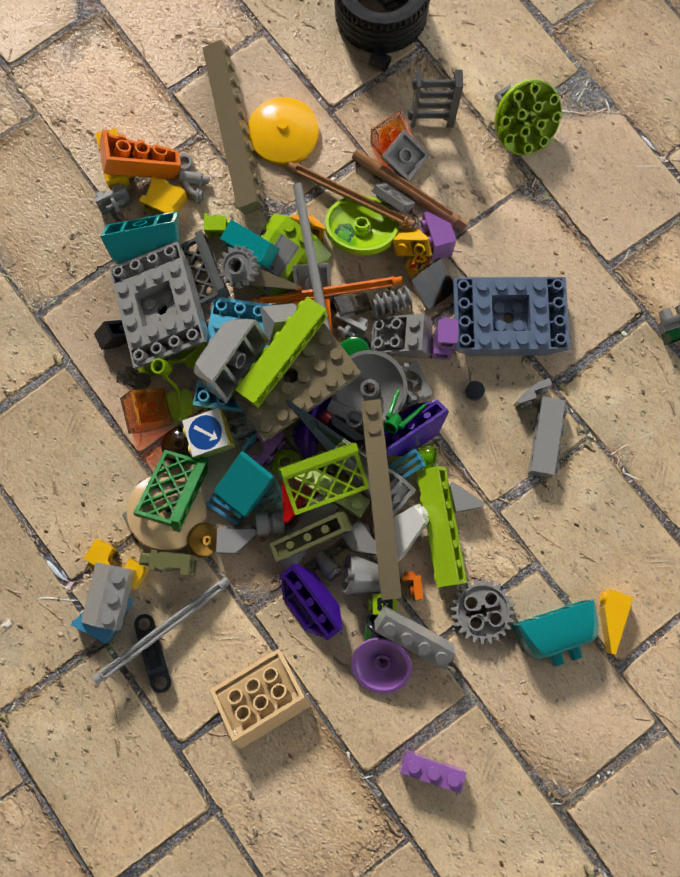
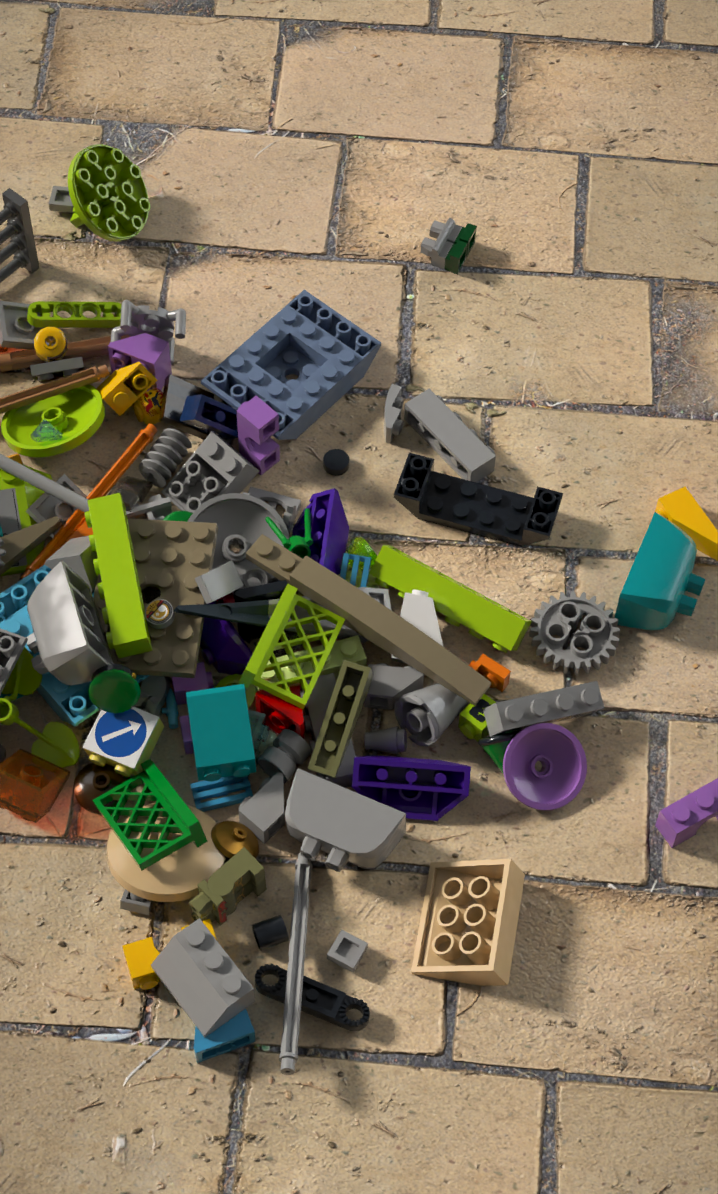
camera: 50 degrees left, 20 degrees down
light grey slope [449,481,485,513] -> none
none -> lime beam [27,301,122,328]
none -> yellow head [34,327,68,362]
none -> green piece [88,664,140,713]
none -> light grey plate [111,300,186,365]
none -> tile [145,599,175,629]
none -> dark blue brick [180,394,238,439]
none -> light grey slope [195,560,243,604]
none -> black beam [252,915,289,951]
none -> light grey hips [285,768,406,872]
none -> light grey plate [327,930,368,972]
none -> black slope [394,452,563,547]

